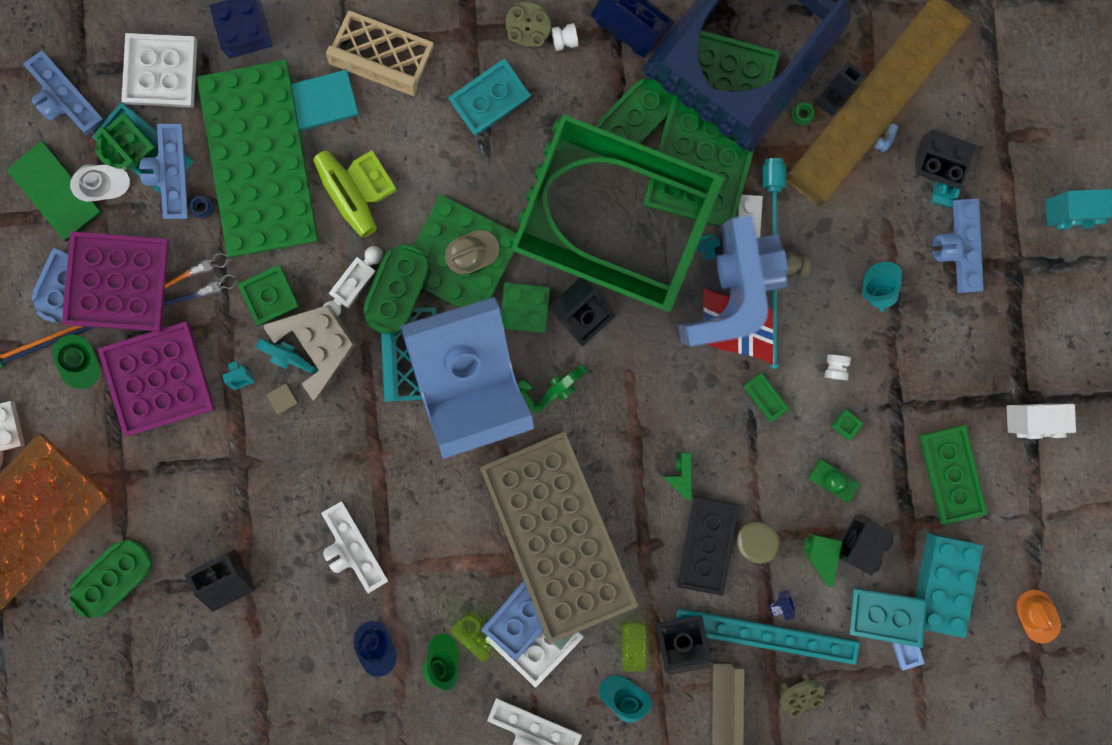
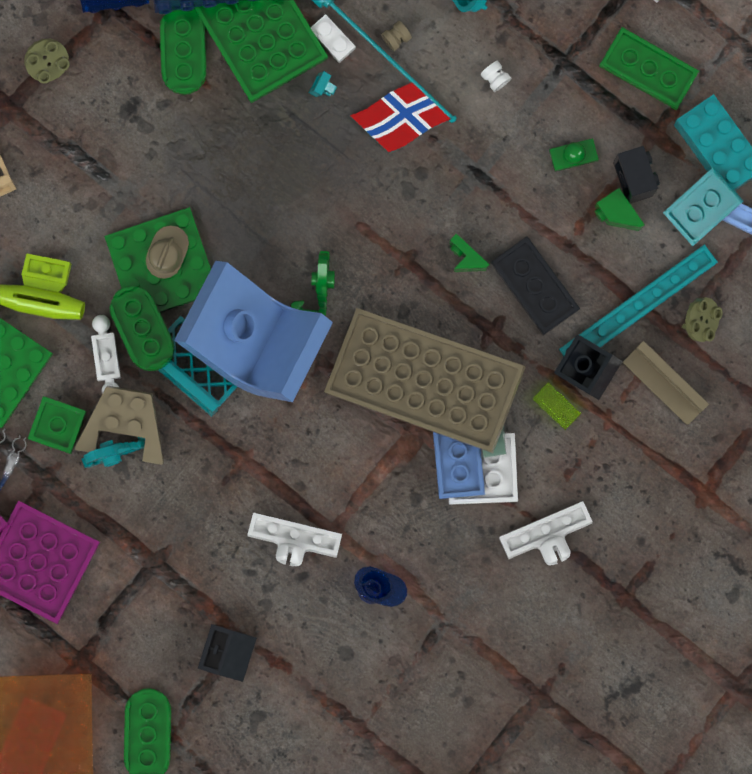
camera: 45 degrees left, 5 degrees down
teal tile [222,360,255,390] -> none
dark tan tile [266,383,299,415] -> none
green piece [422,633,459,691] -> none
teal plate [448,58,531,137] -> none
clear neon green plate [449,611,491,663] -> none
green plate [501,283,550,334] -> none
green panel [509,114,725,312] -> none
black slope [547,277,616,347] -> none
white wheel [551,23,578,51] -> none
teal piece [599,675,651,723] -> none
medium blue piece [678,215,788,346] -> none
olive piece [737,522,780,563] -> none
green tile [742,372,789,423] -> none
clear blue tile [769,590,796,621] -> none
green tile [830,409,864,441] -> none

